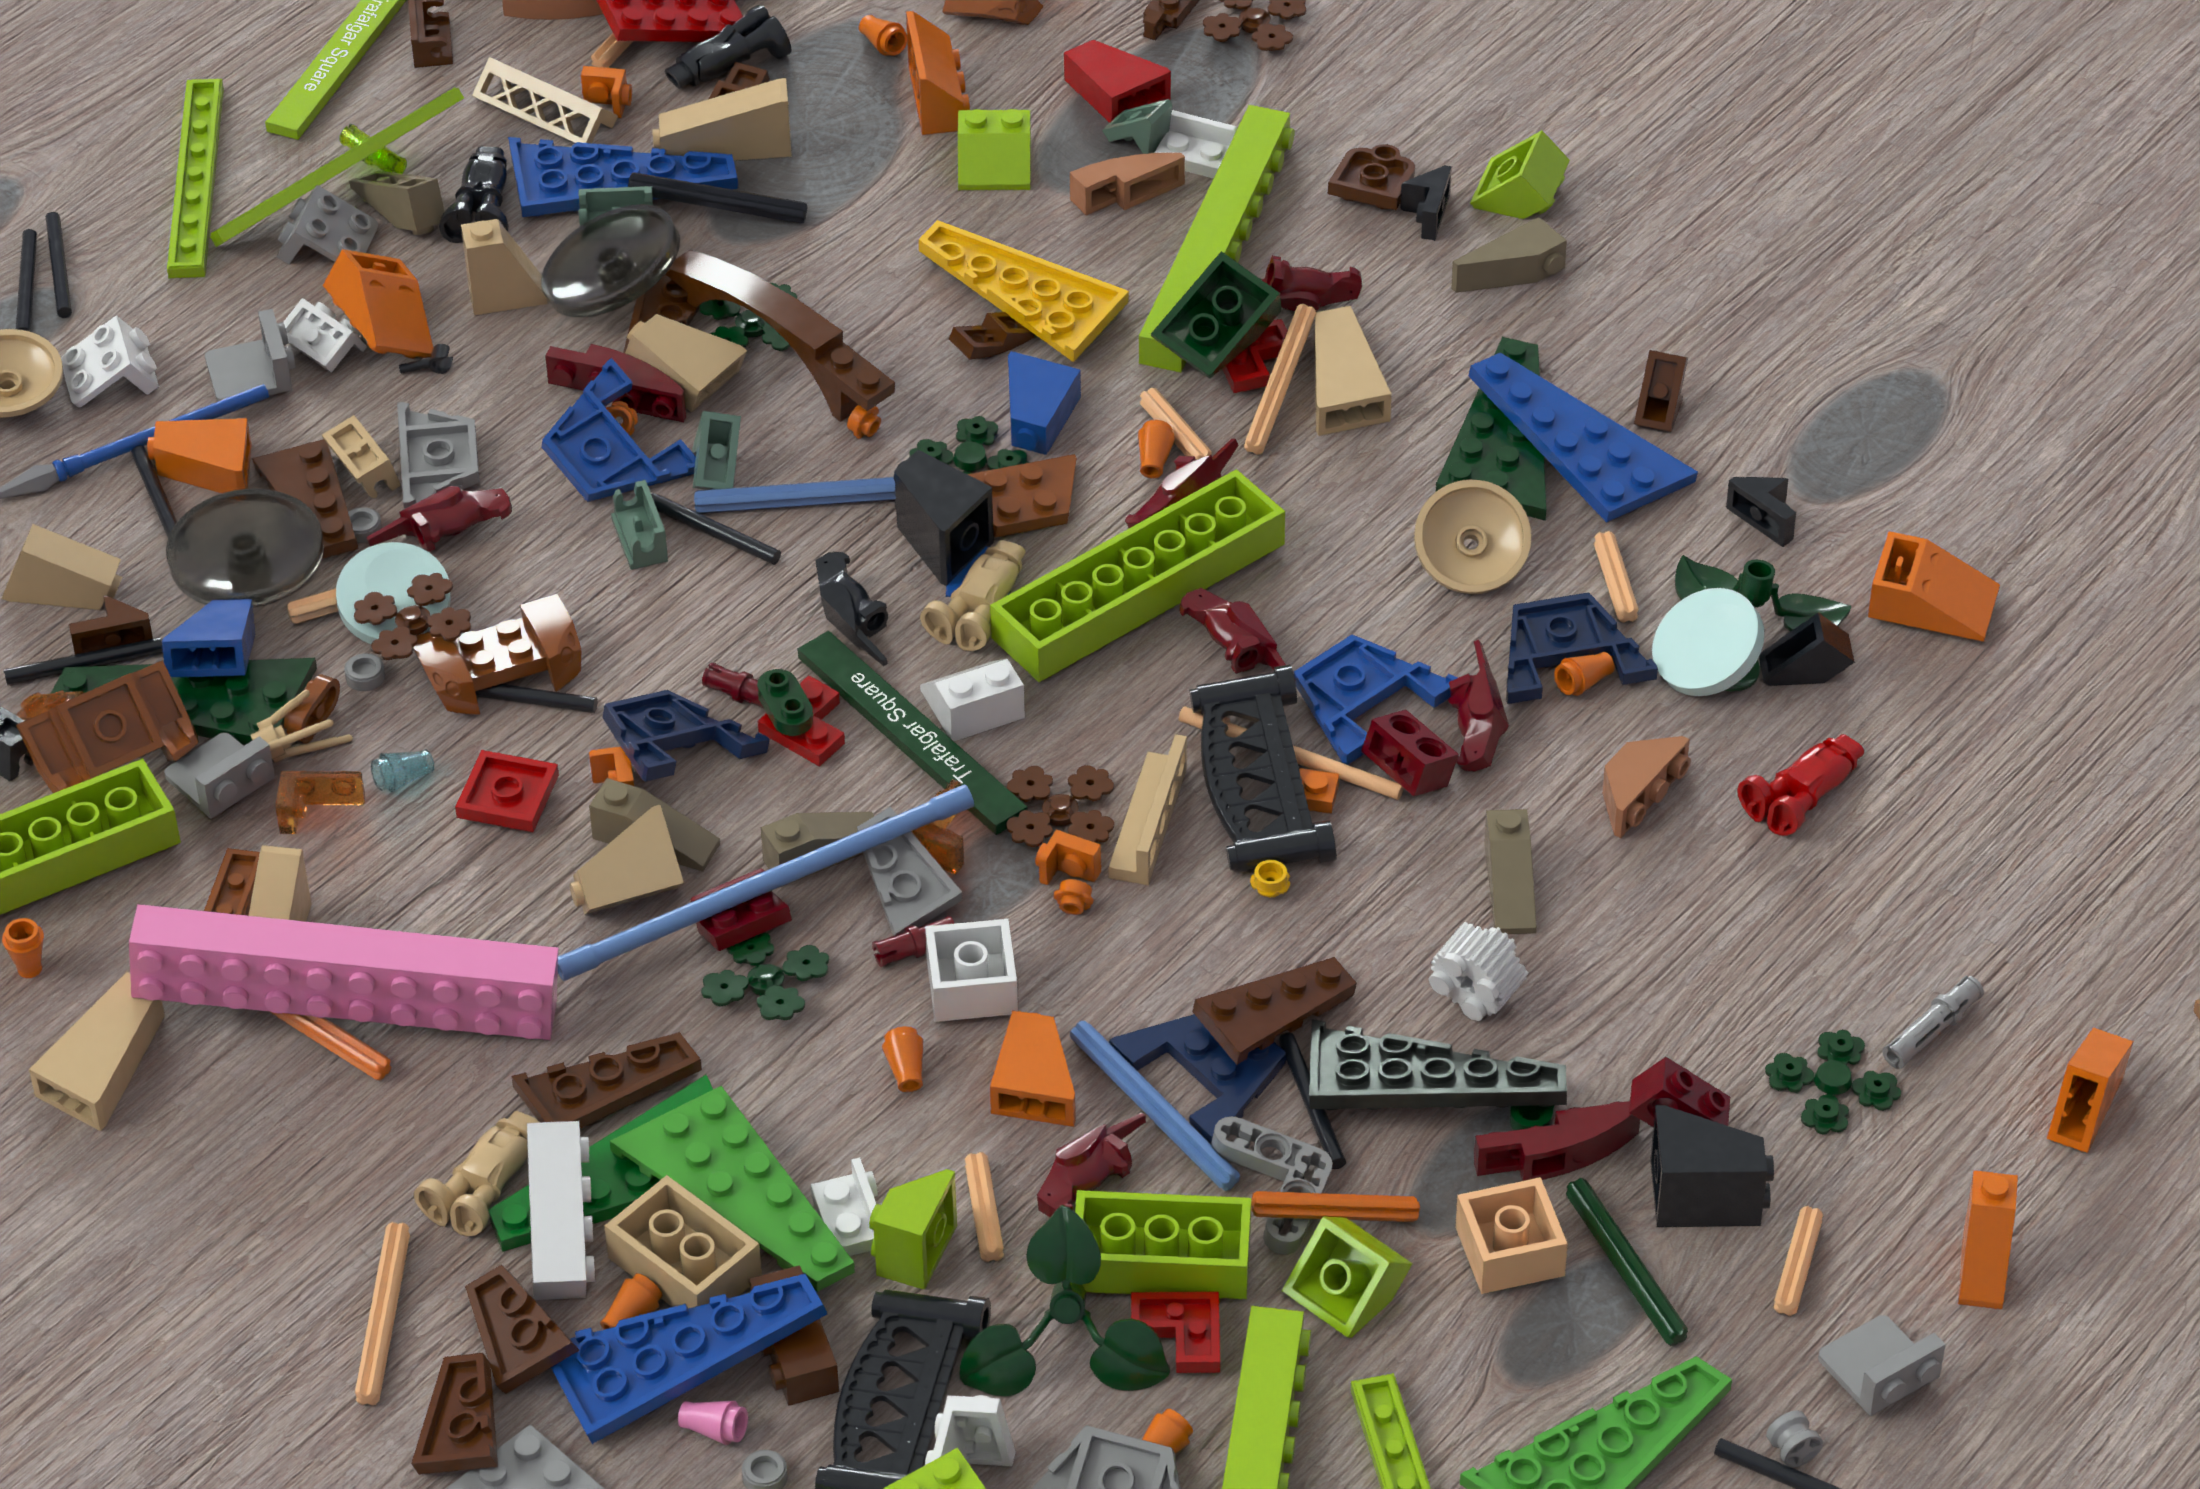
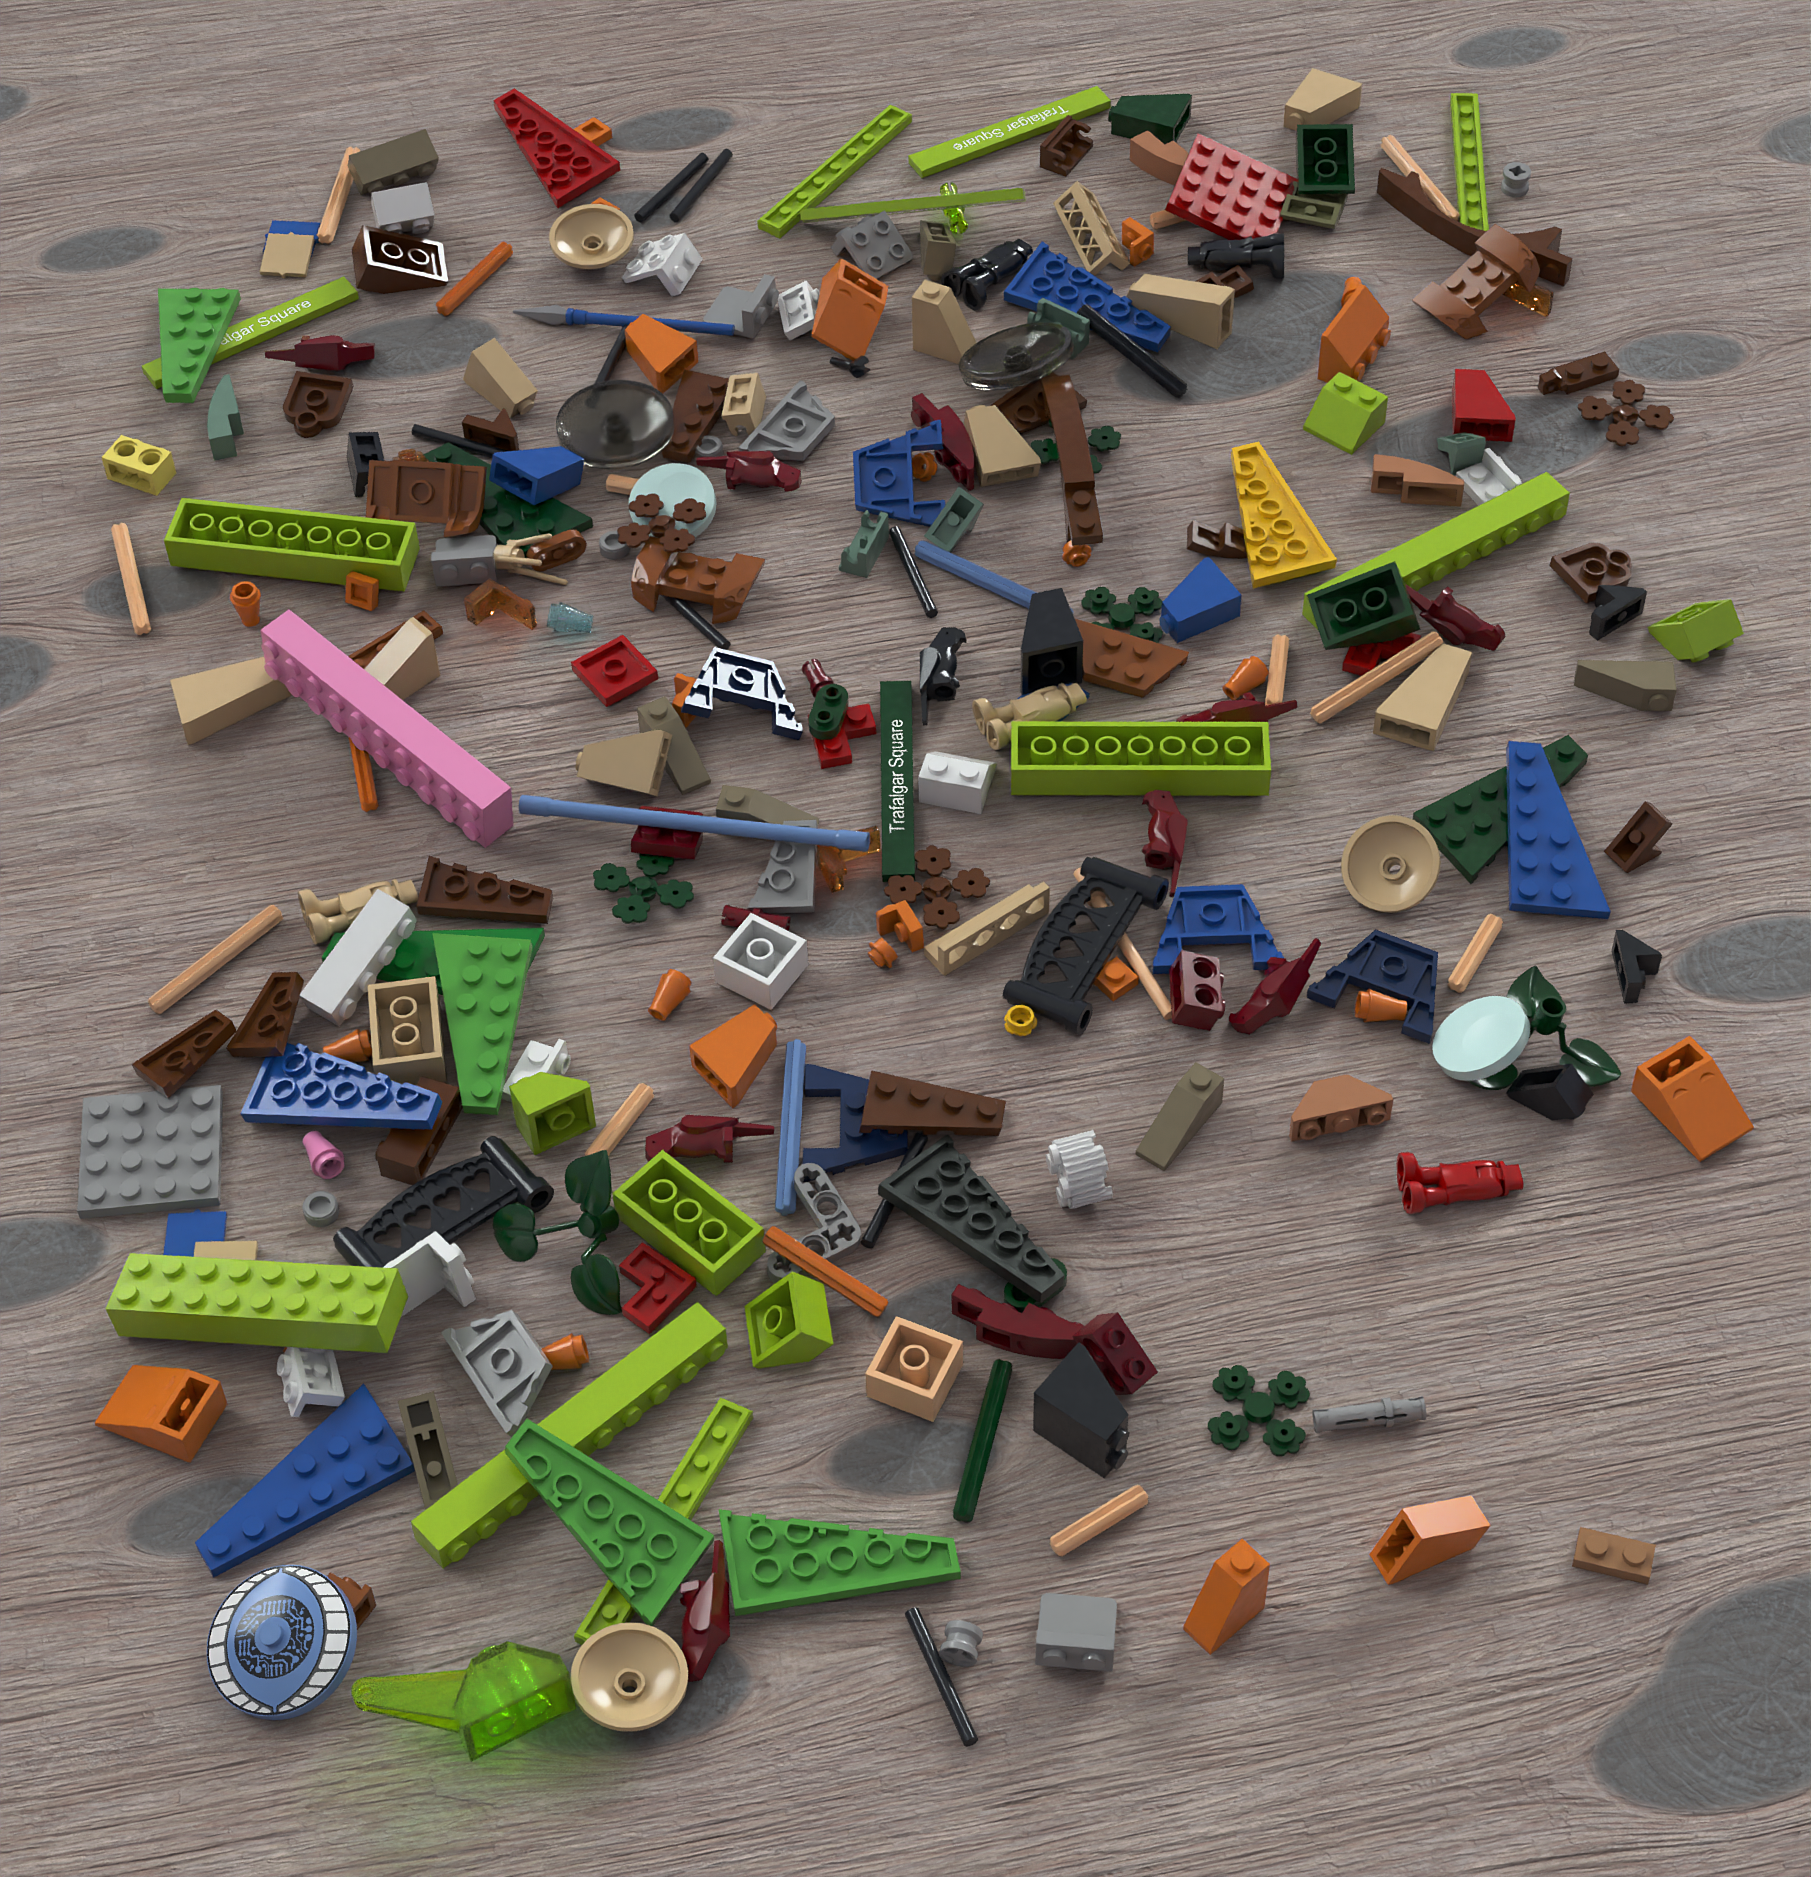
camera: 40 degrees right, 5 degrees up
none -> orange plate [345,571,379,611]

